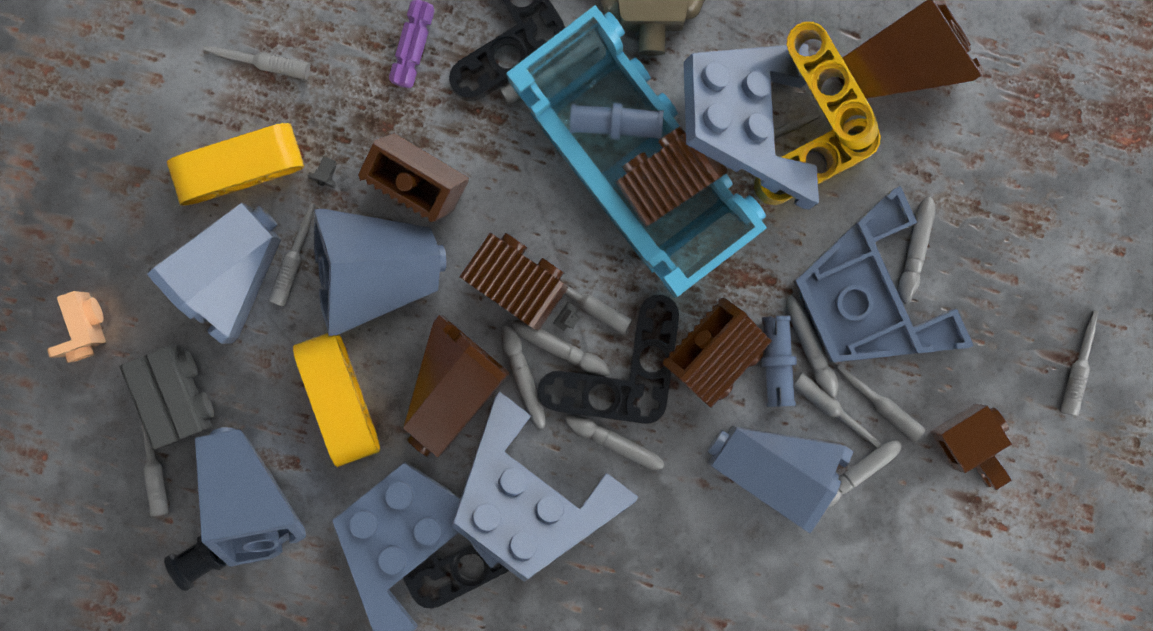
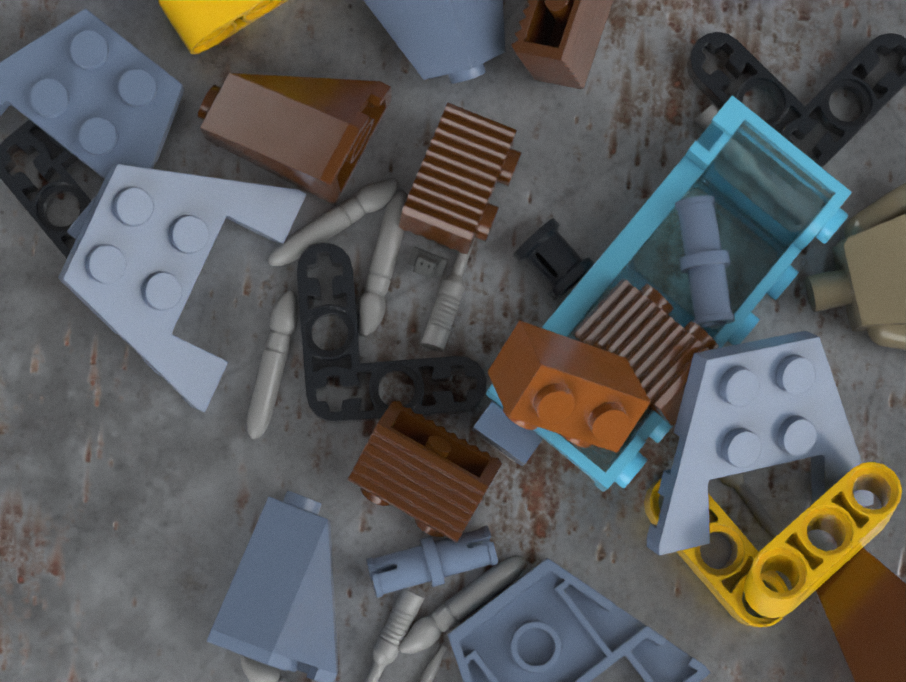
camera: 70 degrees right, 5 degrees down
none -> sand blue piece [472,402,543,467]
none -> dark orange brick [487,320,651,453]
none -> black bush [513,218,595,301]

